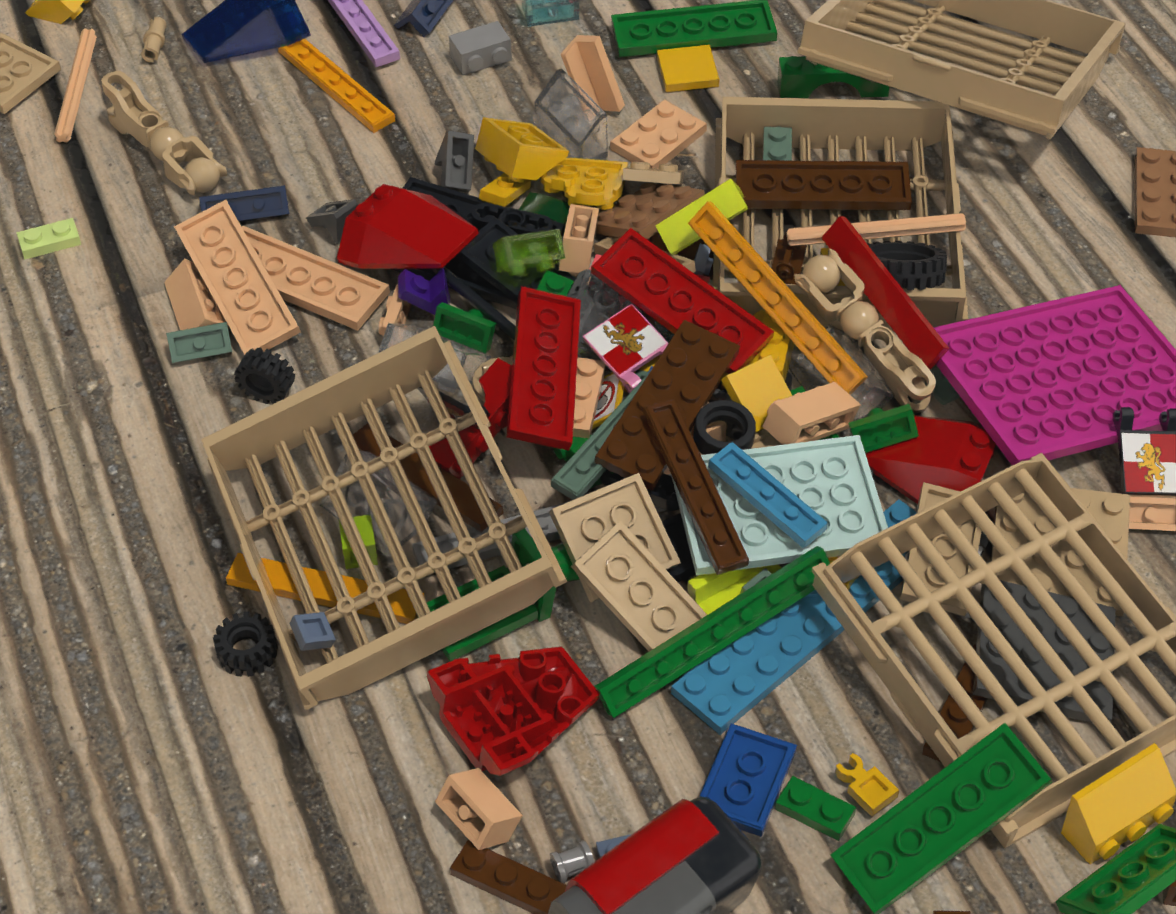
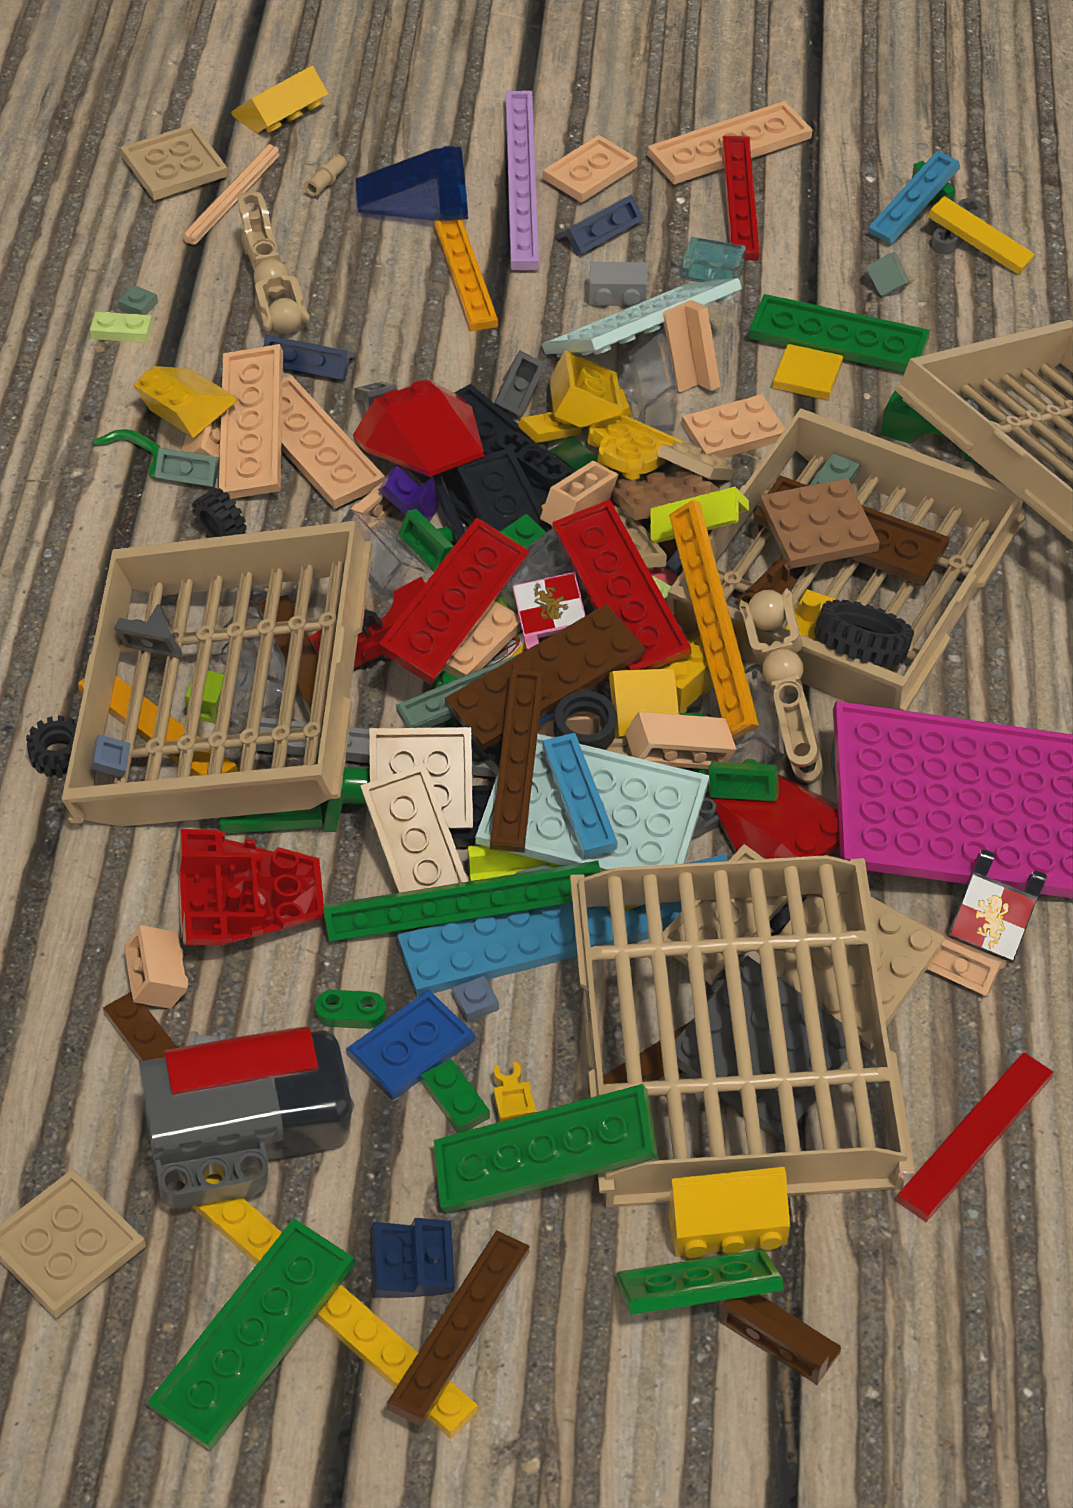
camera: 25 degrees right, 0 degrees up
clear neon green brick [493,229,565,276] -> none
light nougat axle [787,213,966,246] -> none
red tile [821,216,950,370] -> none
none -> green animal [92,429,161,479]
none -> dark grey slope [114,604,182,658]
none -> sand green plate [117,285,158,315]
none -> yellow slope [133,366,237,438]
none -> green plate [315,990,386,1029]
none -> sand blue plate [452,976,499,1022]
none -> light aqua plate [542,278,742,357]
none -> medium nougat plate [760,478,880,569]

